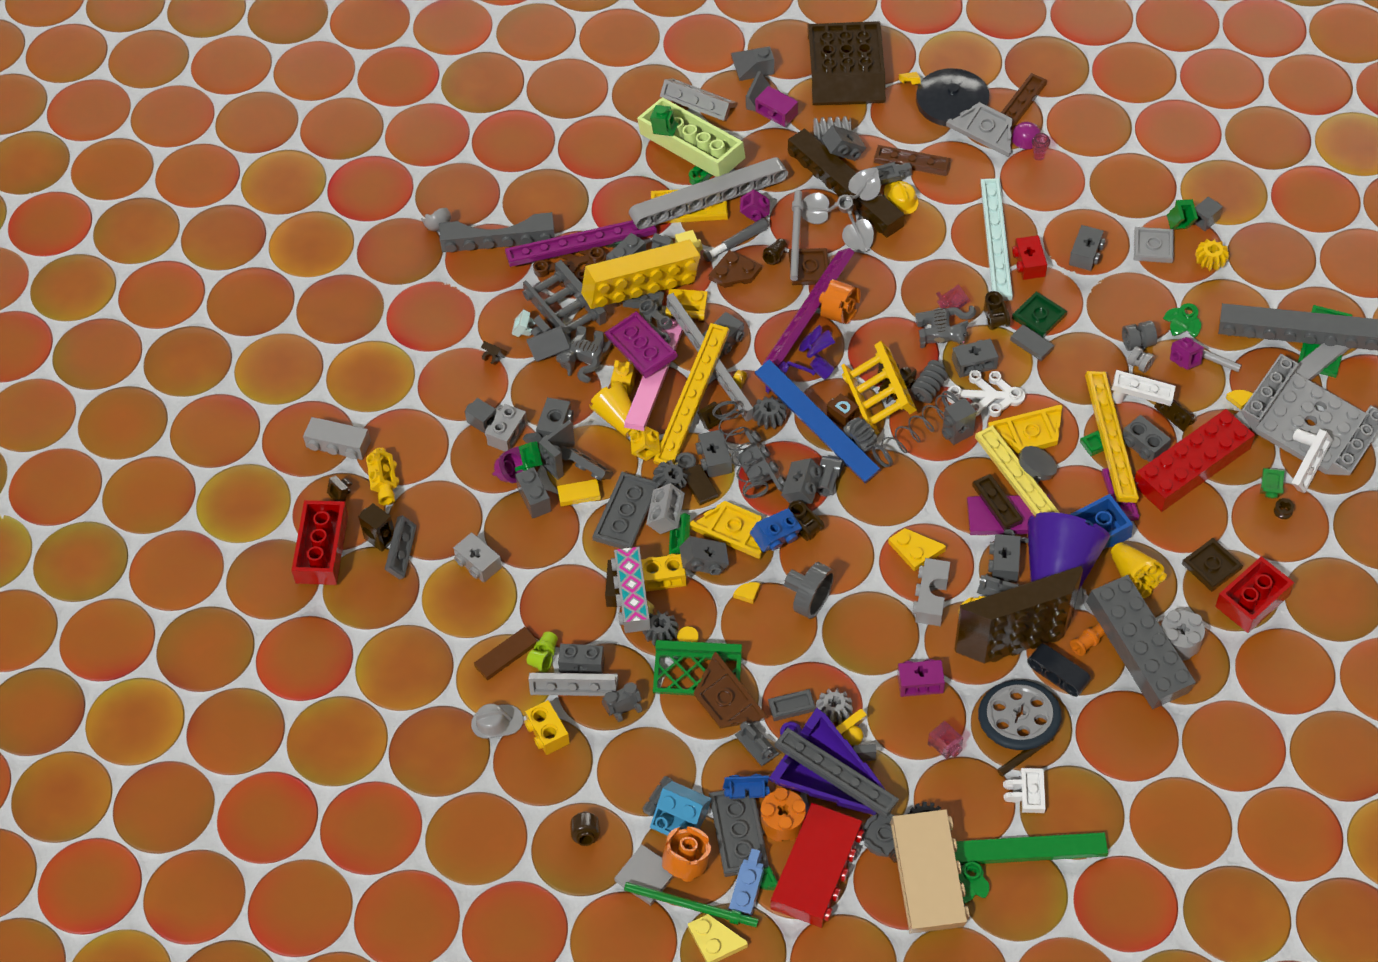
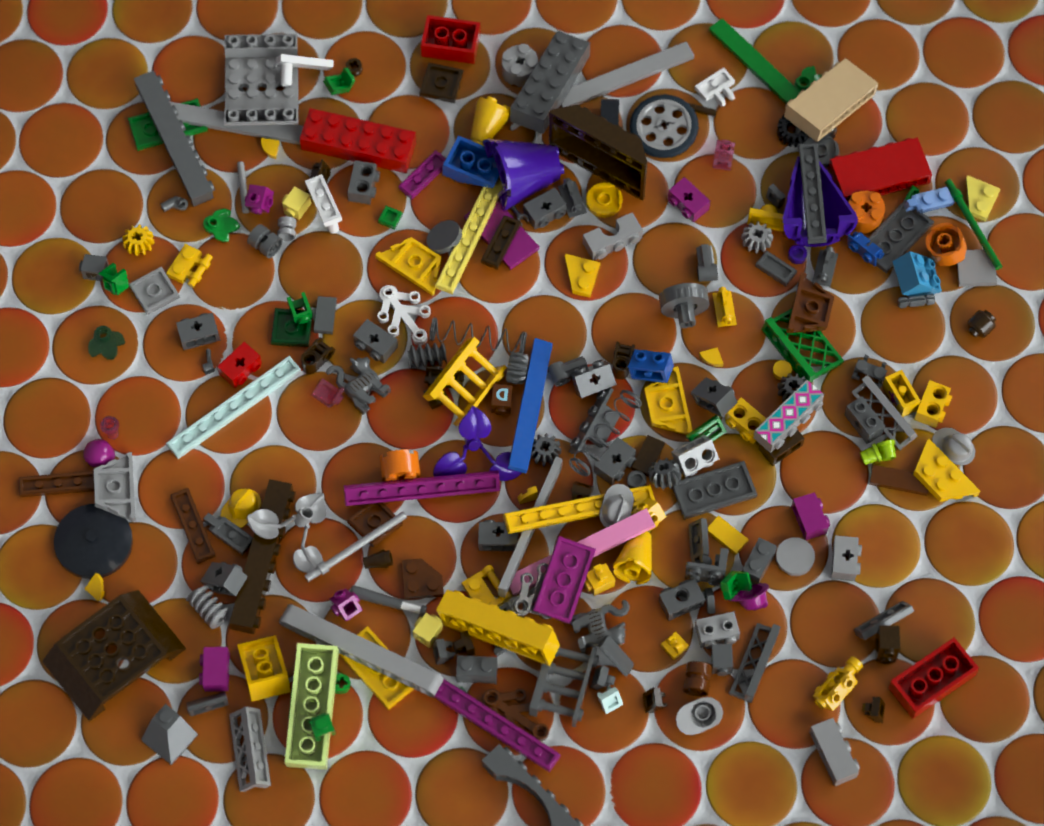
camera: 130 degrees left, 10 degrees up
dark grey brick [942,398,977,445] -> none
yellow tile [1085,371,1139,503] -> none
none -> clear green plate [88,326,125,360]
none -> dark grey arm [160,196,188,212]
none -> yellow plate [166,244,213,288]
none -> dark grey hand [202,349,215,375]
none -> yellow slope [237,635,291,702]
none -> light yellow brick [282,186,311,220]
none -> green window [287,292,313,324]
none -> light grey tile [561,41,694,108]
none -> light grey piece [599,484,634,528]
none -> yellow tile [661,631,689,660]
none -> light grey piece [676,697,723,735]
none -> reddish brown wheel [683,661,712,697]
none -> dark grey piece [696,244,718,282]
none -> yellow hinge [712,287,737,327]
none -> dark grey fence [729,623,781,703]
none -> light grey tile [776,538,815,576]
none -> magenta brick [791,492,830,540]
none -> yellow brick [882,370,921,417]
none -> yellow wing [913,439,981,502]

